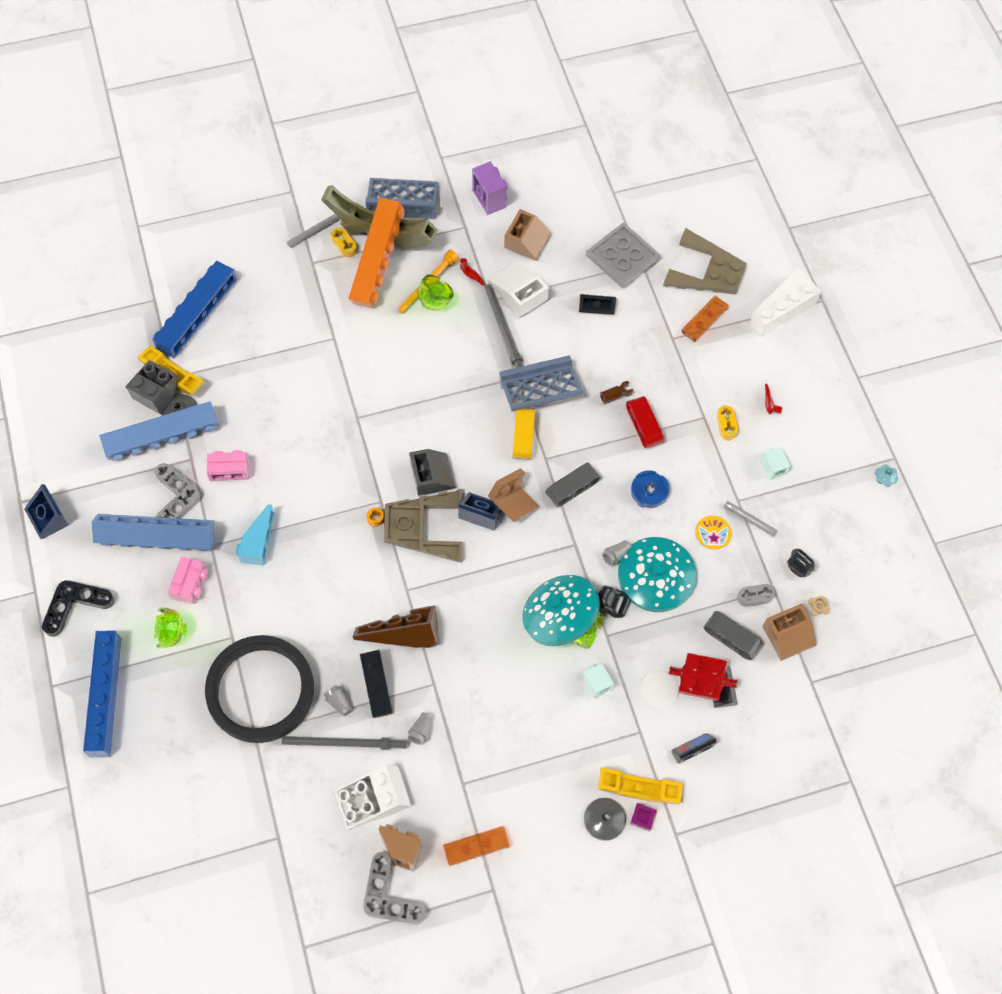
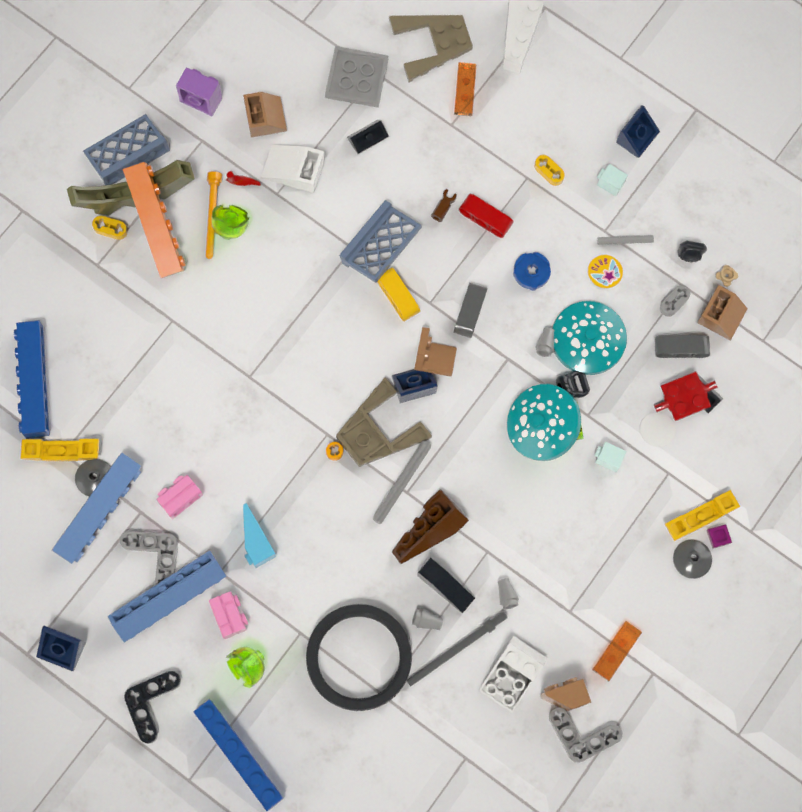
camera: 40 degrees left, 10 degrees up
dark grey slope [125,360,178,414] -> none
light grey bar [287,214,340,248] -> none
dark grey slope [409,449,455,496] -> none
dark grey bar [484,284,522,368] -> none
black slope [671,733,717,764] -> none
red bar [765,383,782,414] -> none
clear light blue plant [875,465,898,487] -> none
none -> light grey axle [373,441,431,524]
none -> dark blue slope [616,105,660,158]

